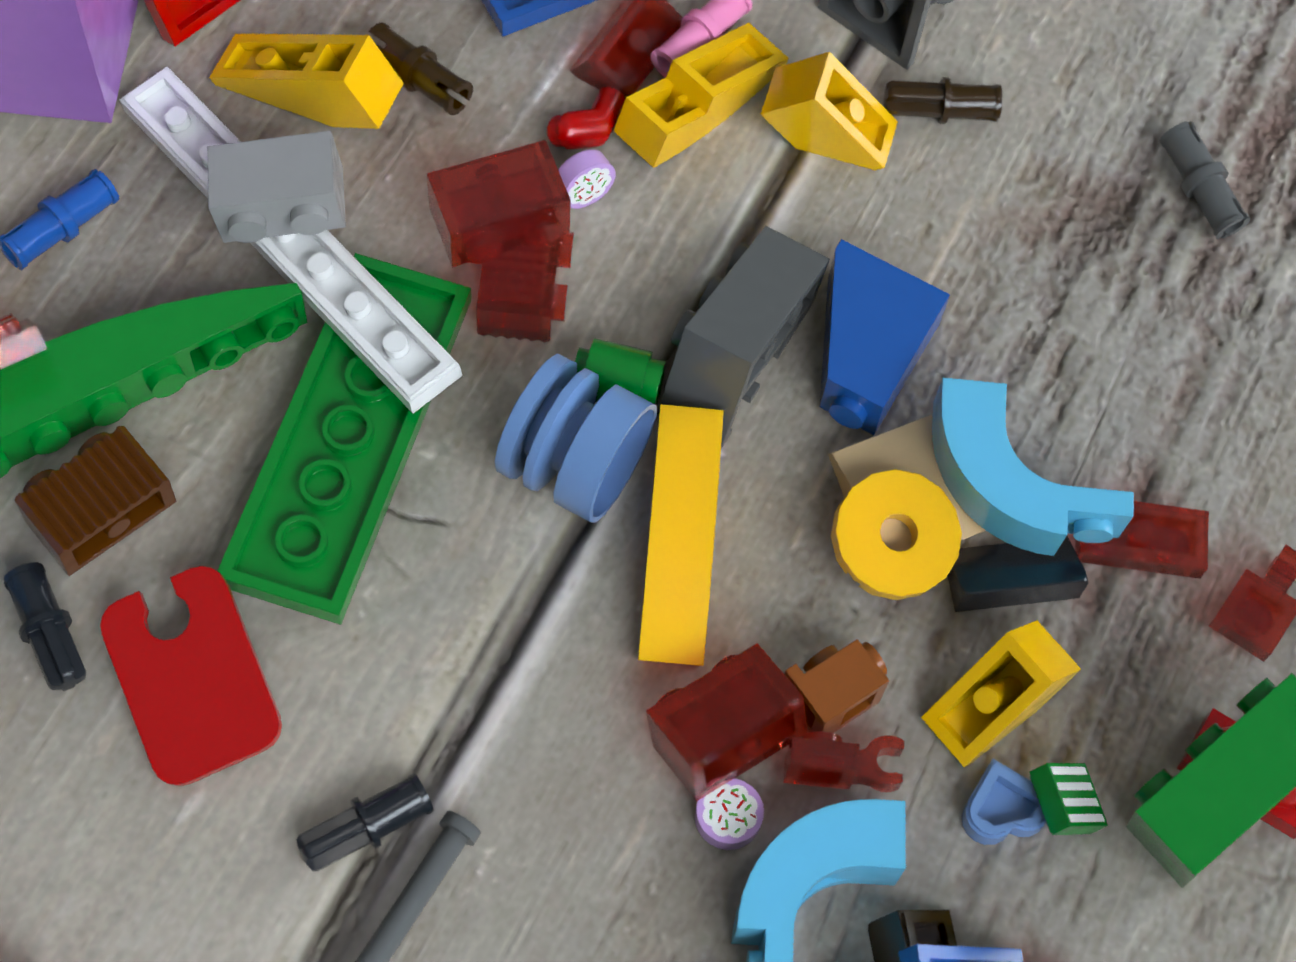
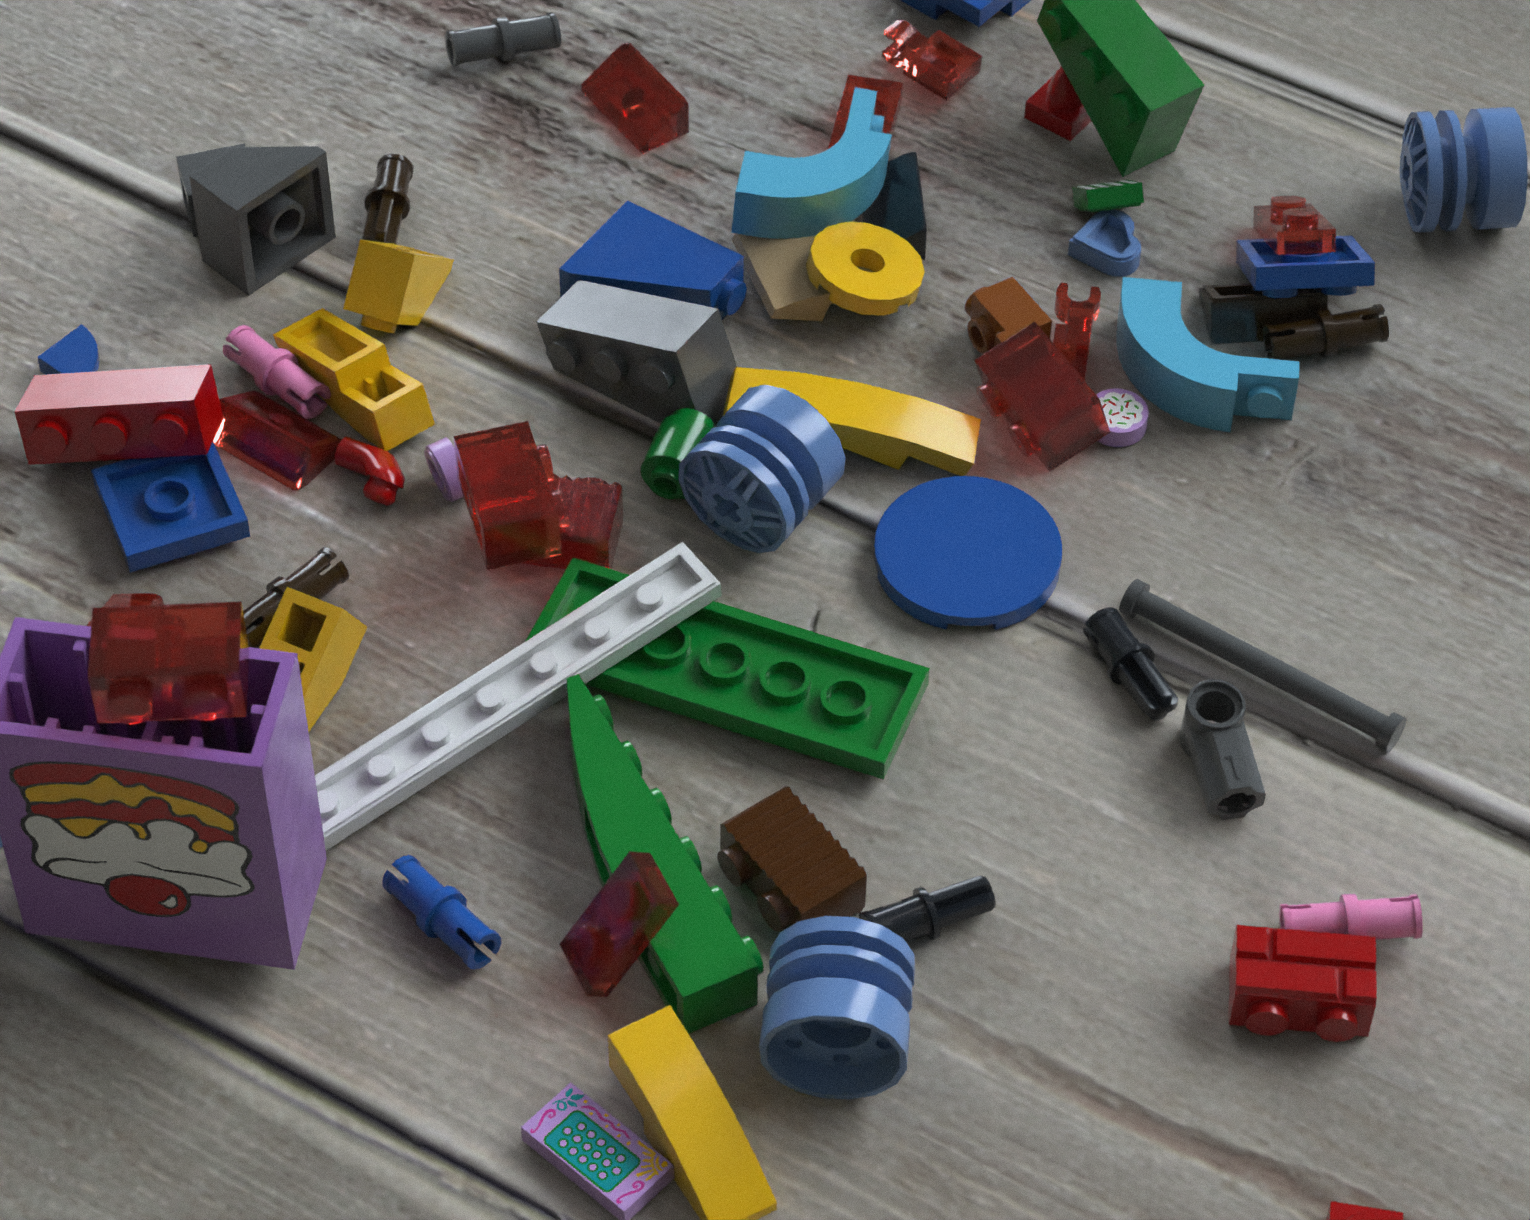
camera: 80 degrees left, 15 degrees down
red piece [100,566,282,786] -> none
light grey brick [207,131,346,243] -> none
yellow slope [921,620,1081,767] -> none
none -> clear red slope [581,42,689,154]
none -> blue tile [874,476,1062,630]
none -> dark grey piece [1179,679,1266,820]

